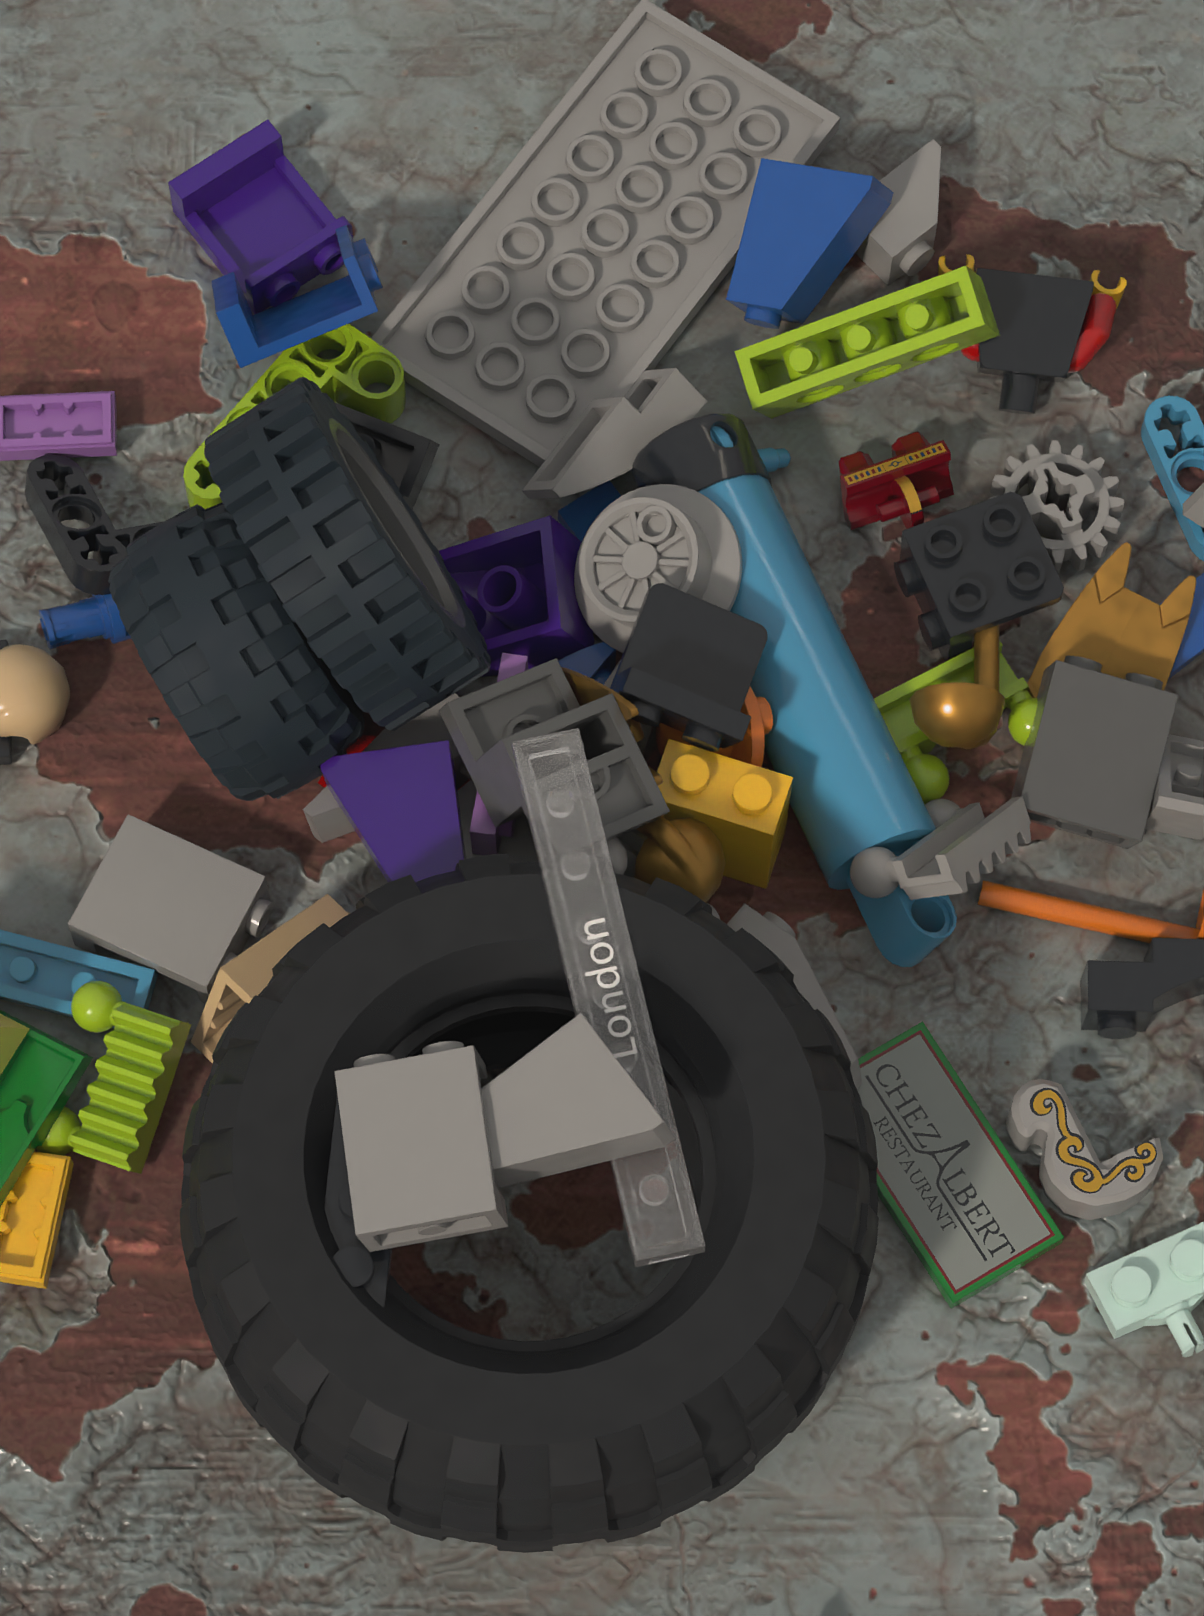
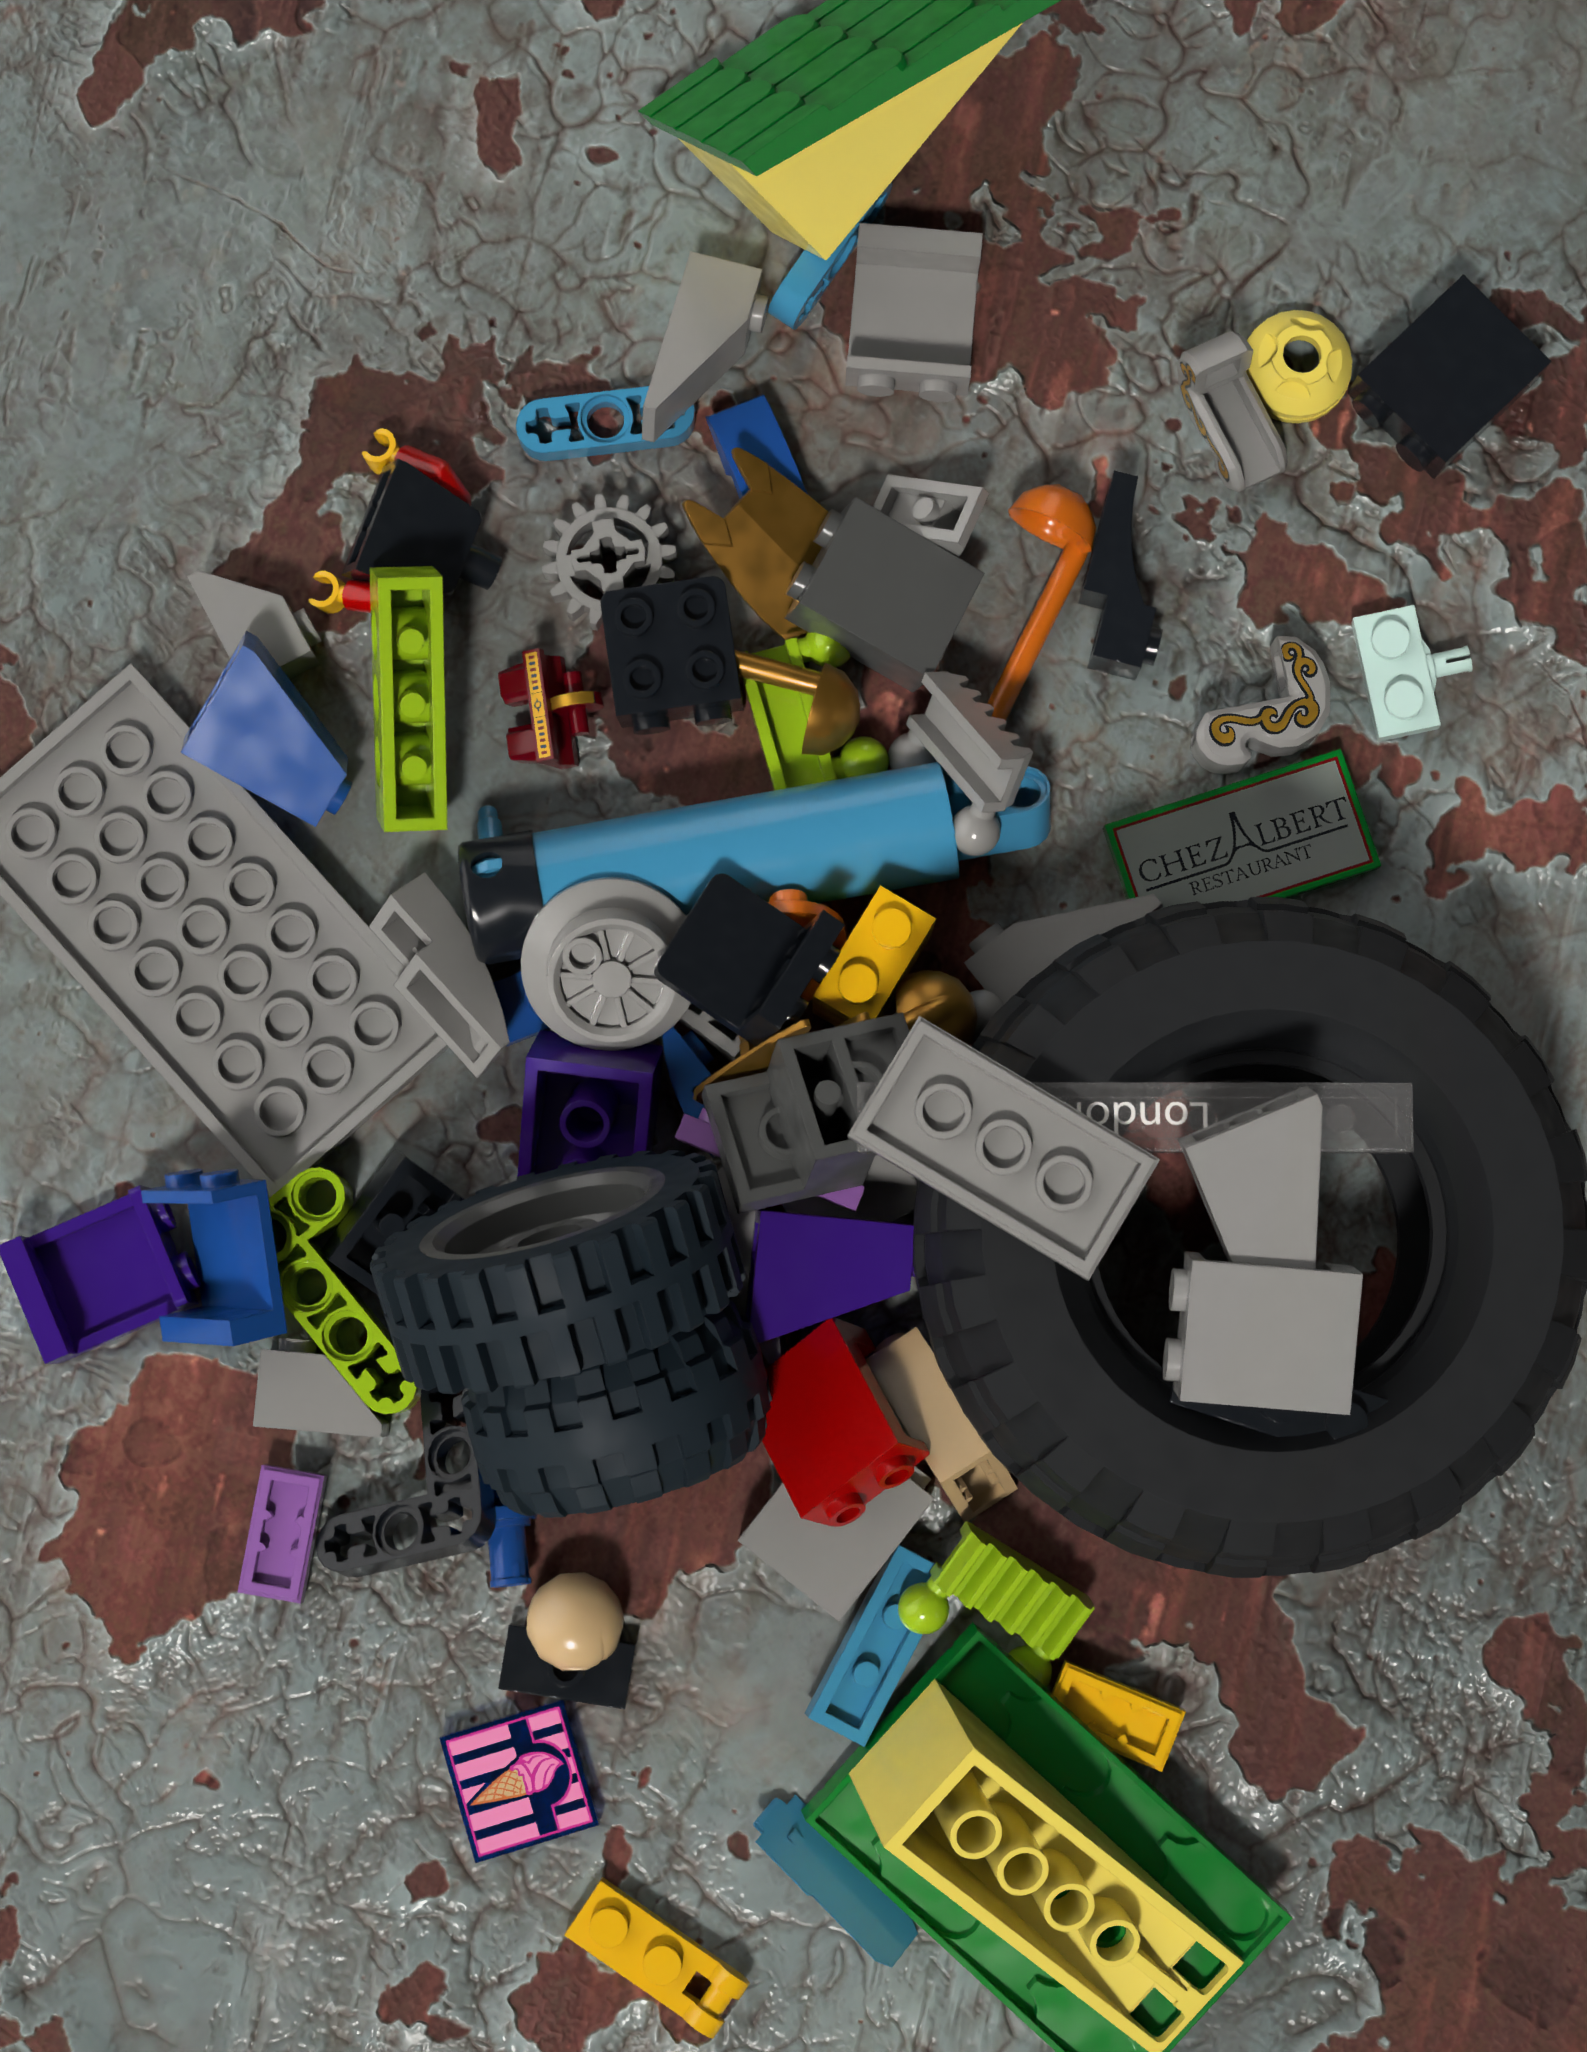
camera: 75 degrees left, 15 degrees up
none -> light grey slope [253,1338,390,1438]
none -> red panel [762,1317,930,1527]
none -> light grey tile [847,1016,1160,1280]

